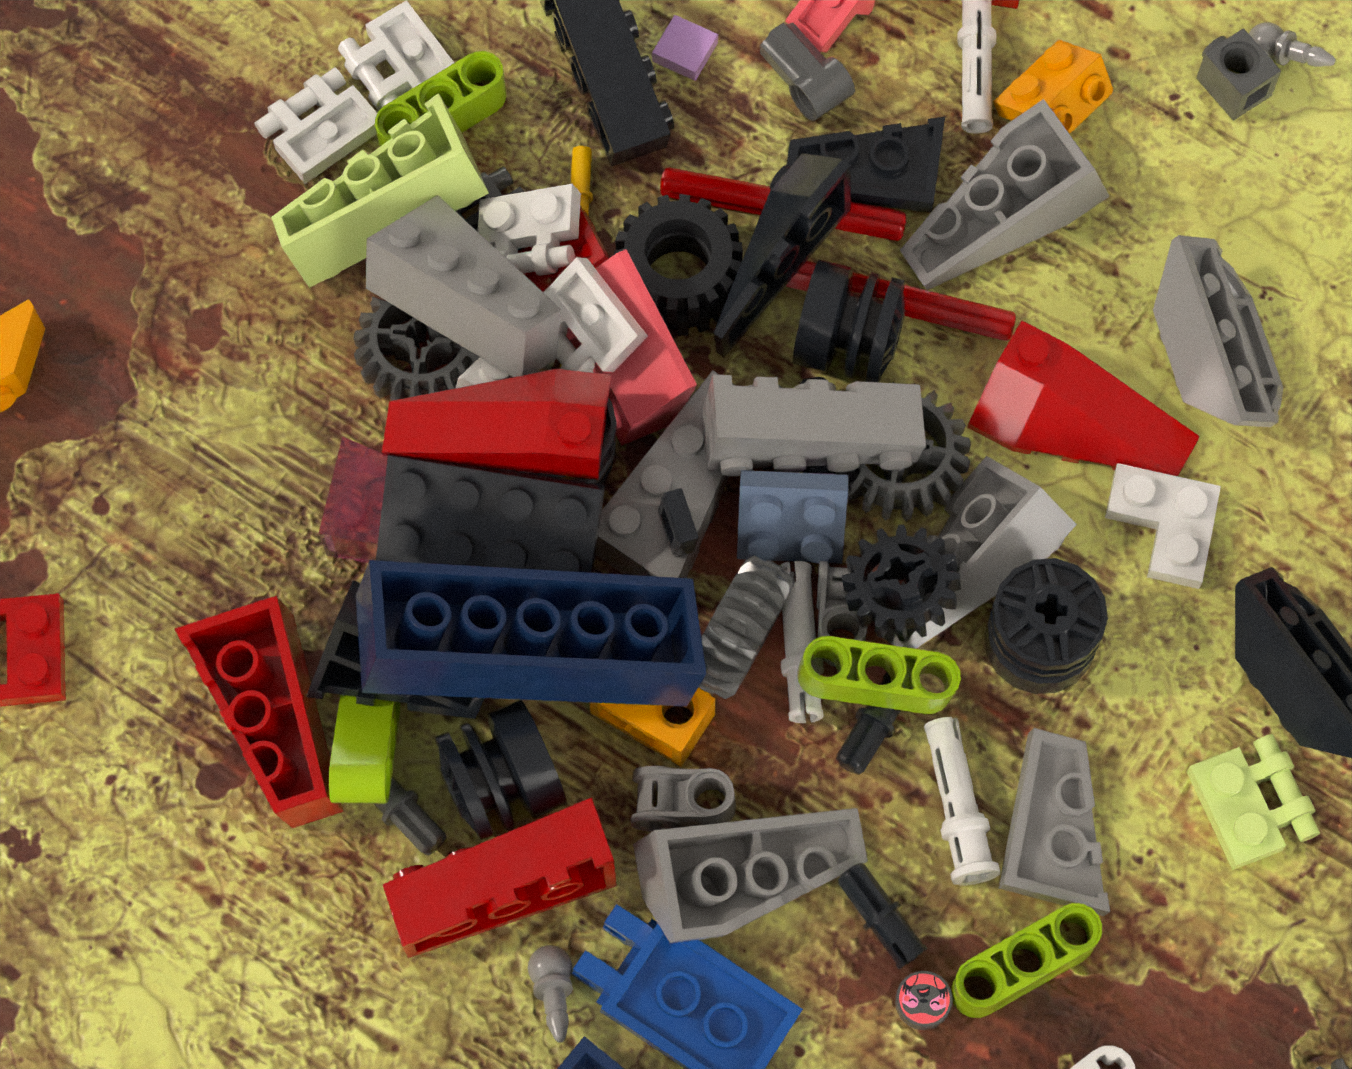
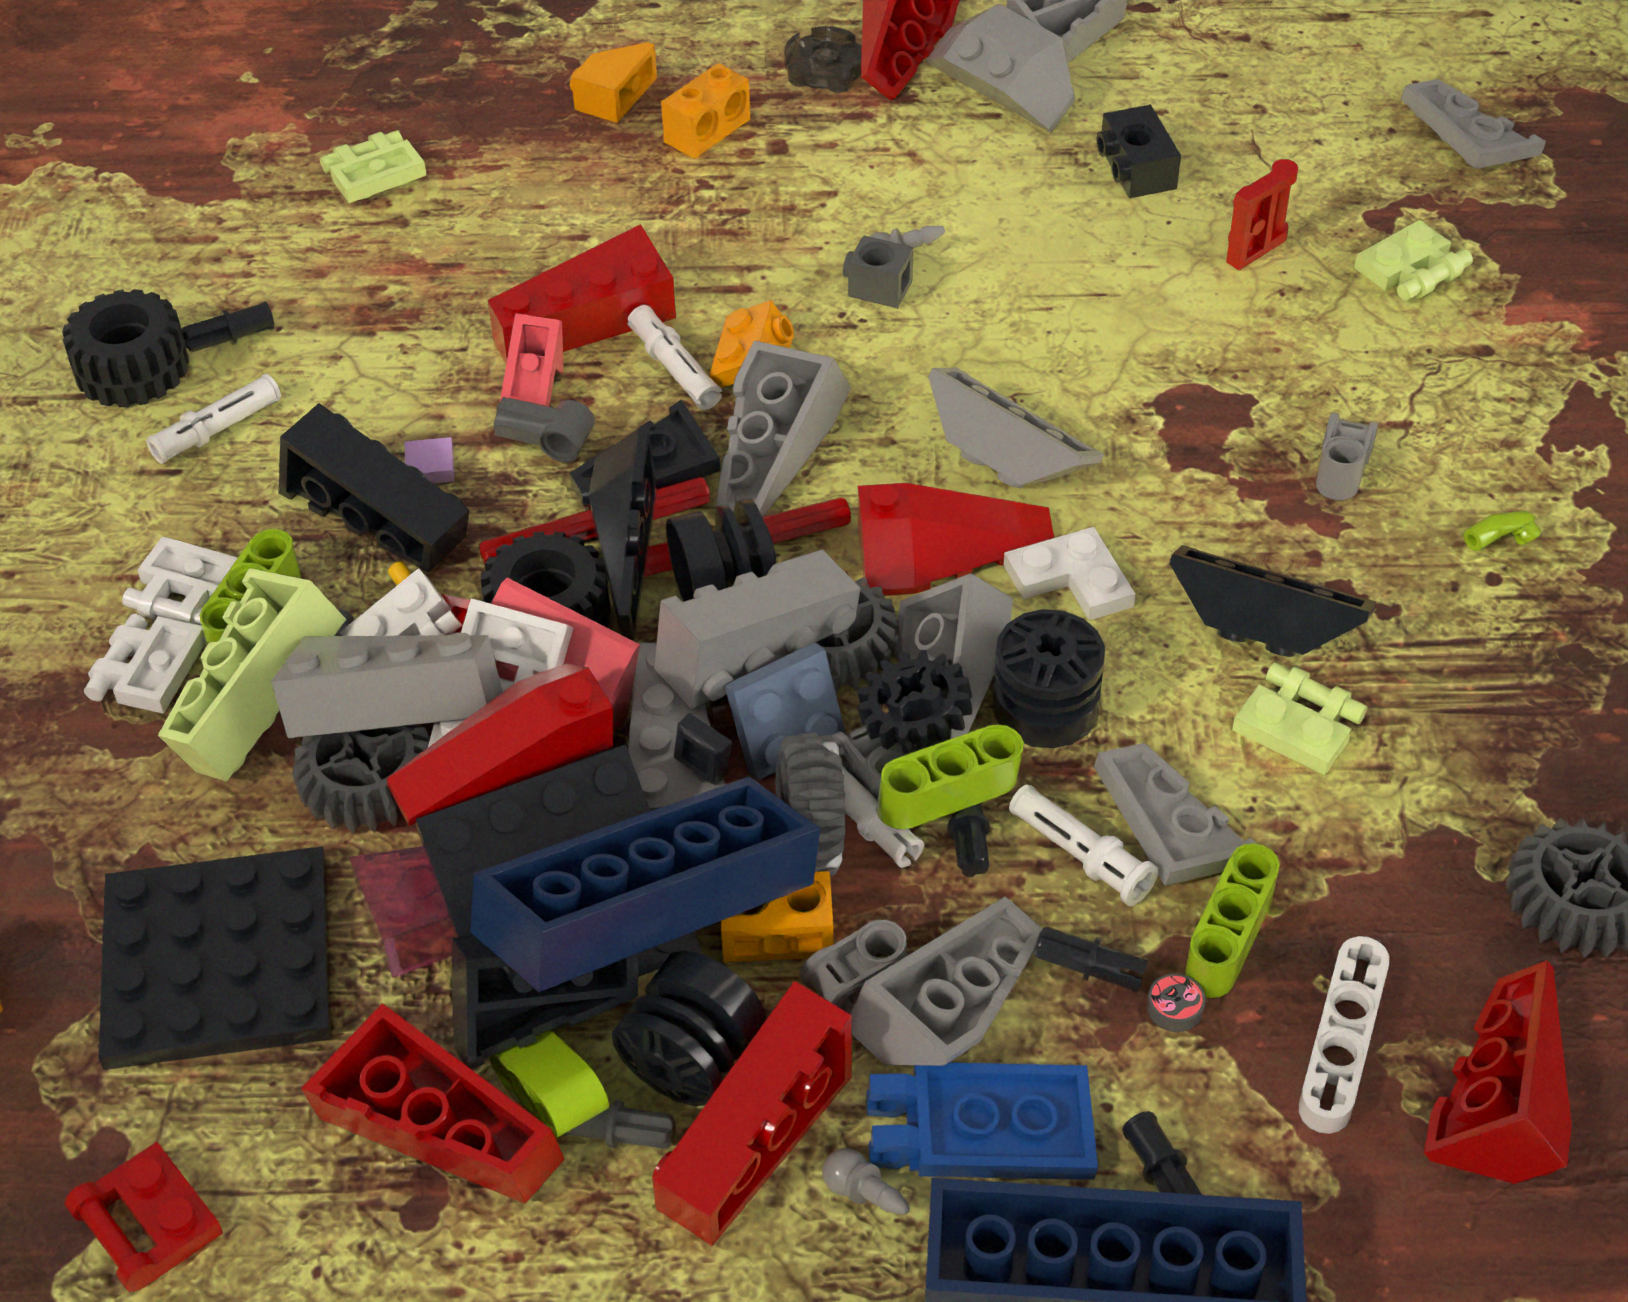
camera: 35 degrees left, 20 degrees down
none -> black plate [98,846,332,1070]

